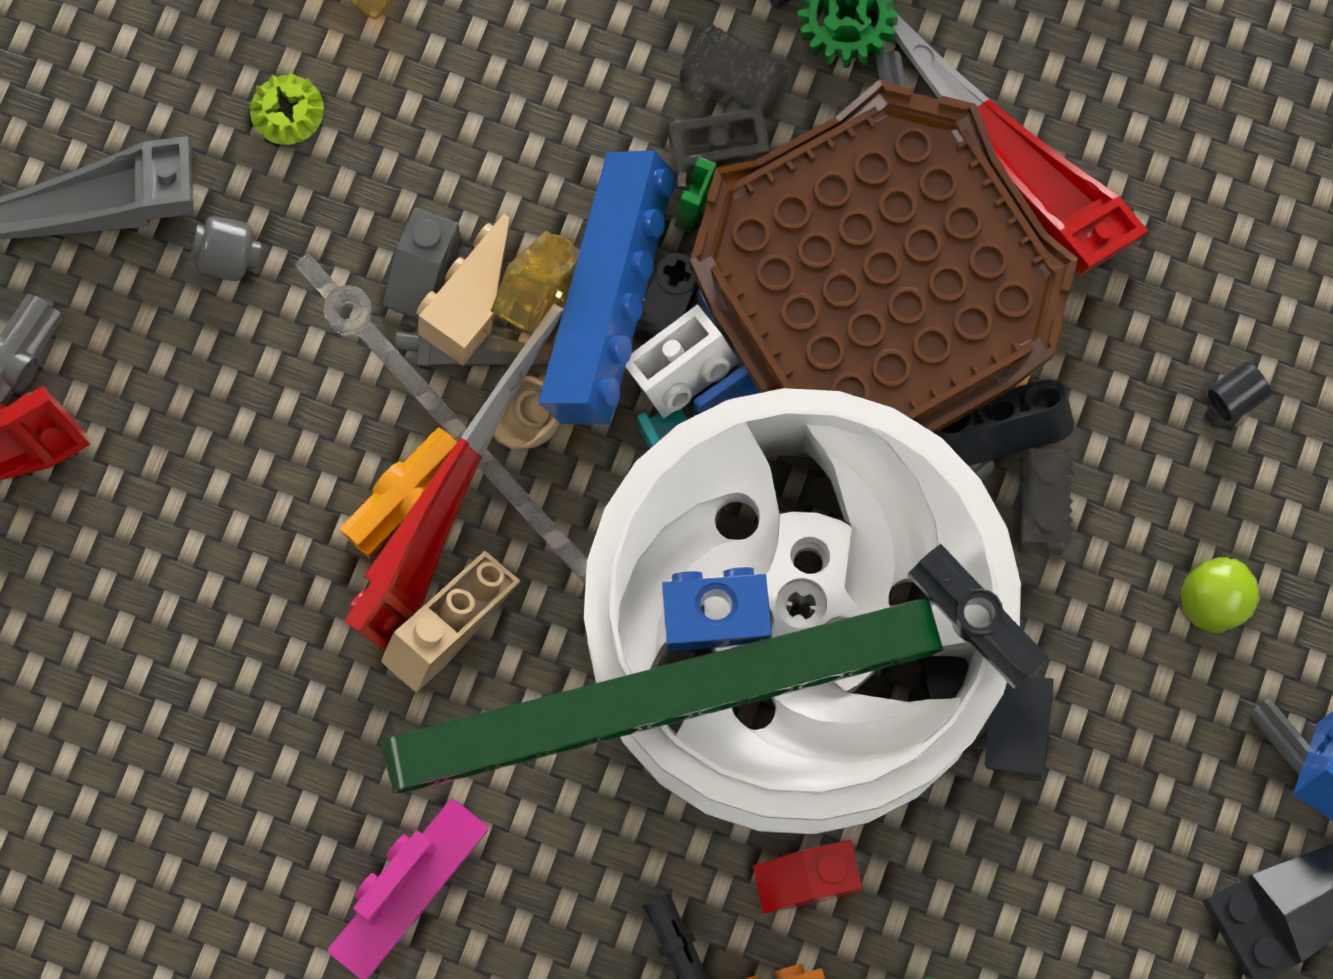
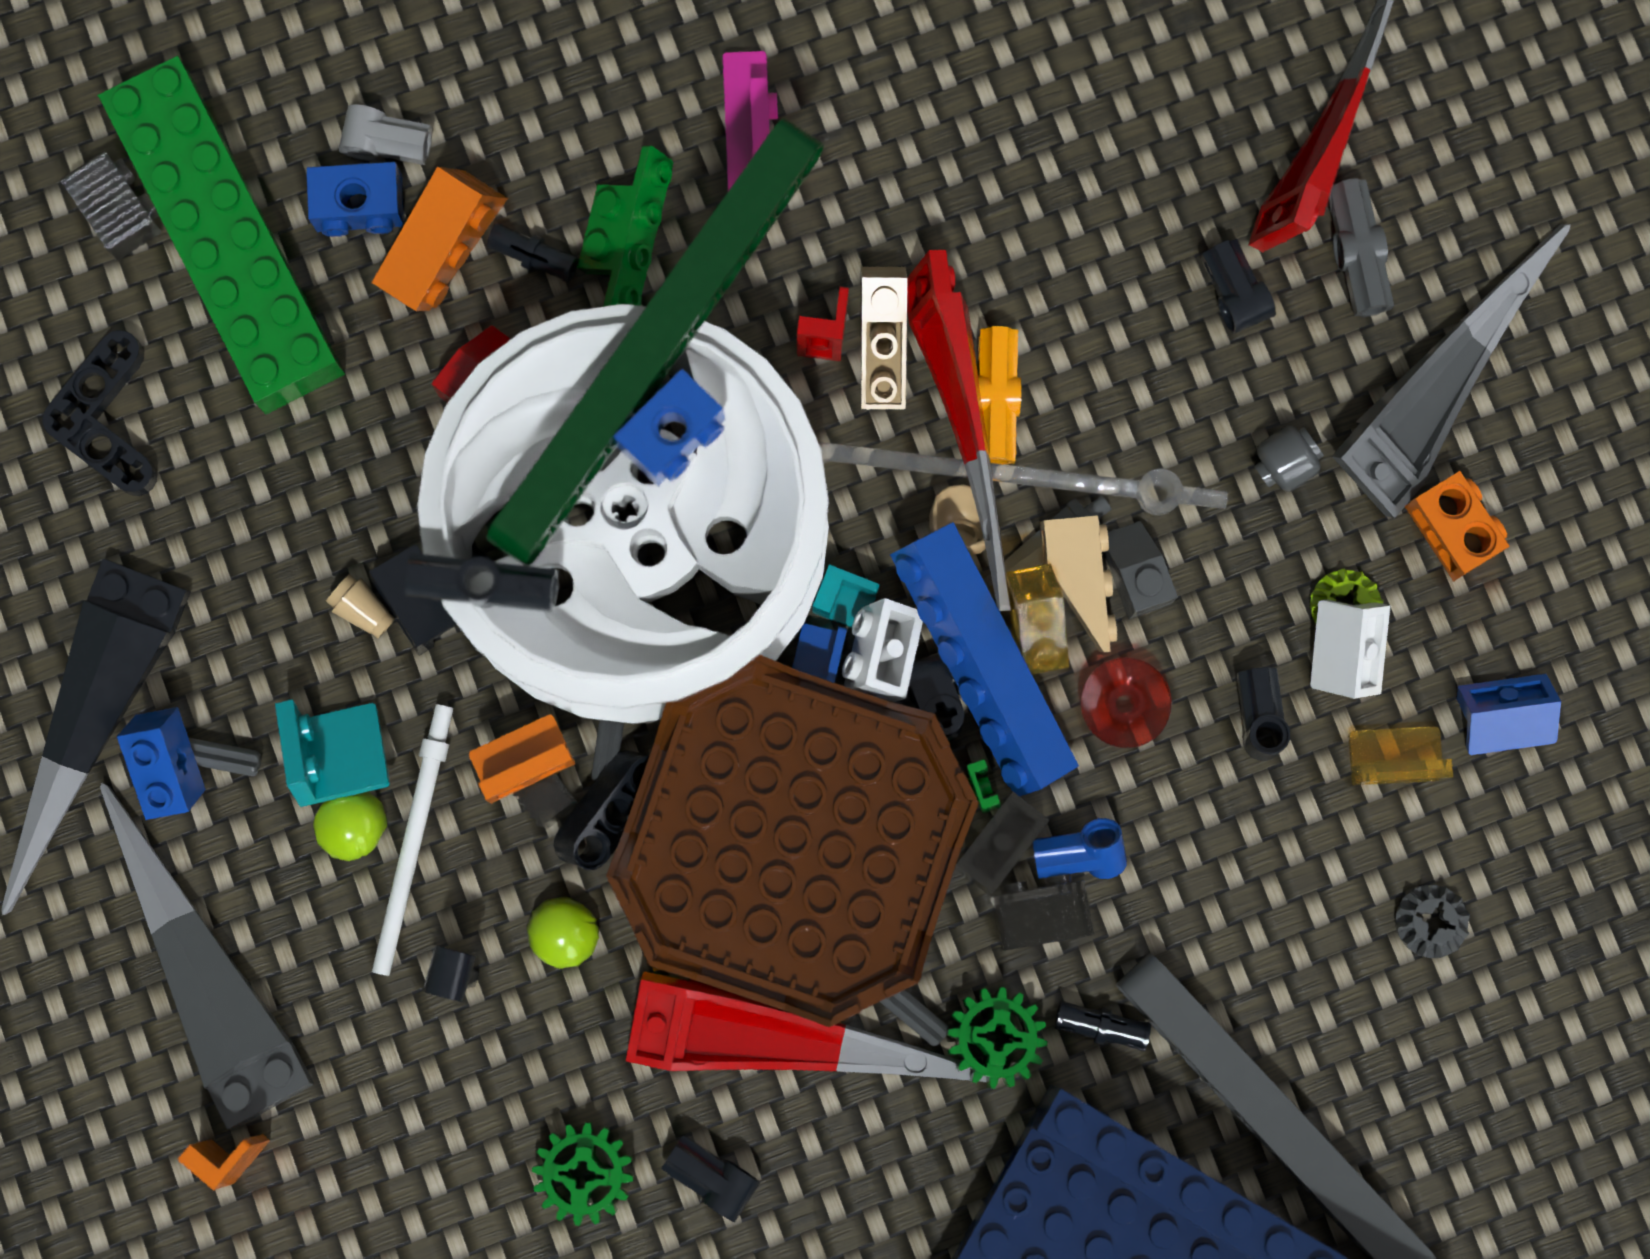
camera: 135 degrees right, 5 degrees up
none -> teal bracket [275,699,390,807]
none -> tan cone [326,574,396,639]
none -> white bar [372,704,454,976]
none -> orange panel [469,715,576,804]
none -> lime hair [526,897,599,969]
none -> green gear [532,1122,634,1226]
none -> green bracket [577,146,673,307]
none -> black piece [661,1135,761,1222]
none -> red panel [797,286,849,362]
none -> blue piece [1033,818,1127,879]
none -> clear red dish [1081,658,1172,748]
none -> black piece [1200,239,1276,334]
none -> black piece [1236,667,1291,761]
none -> white panel [1310,600,1390,699]
none -> orange brick [1405,471,1510,582]

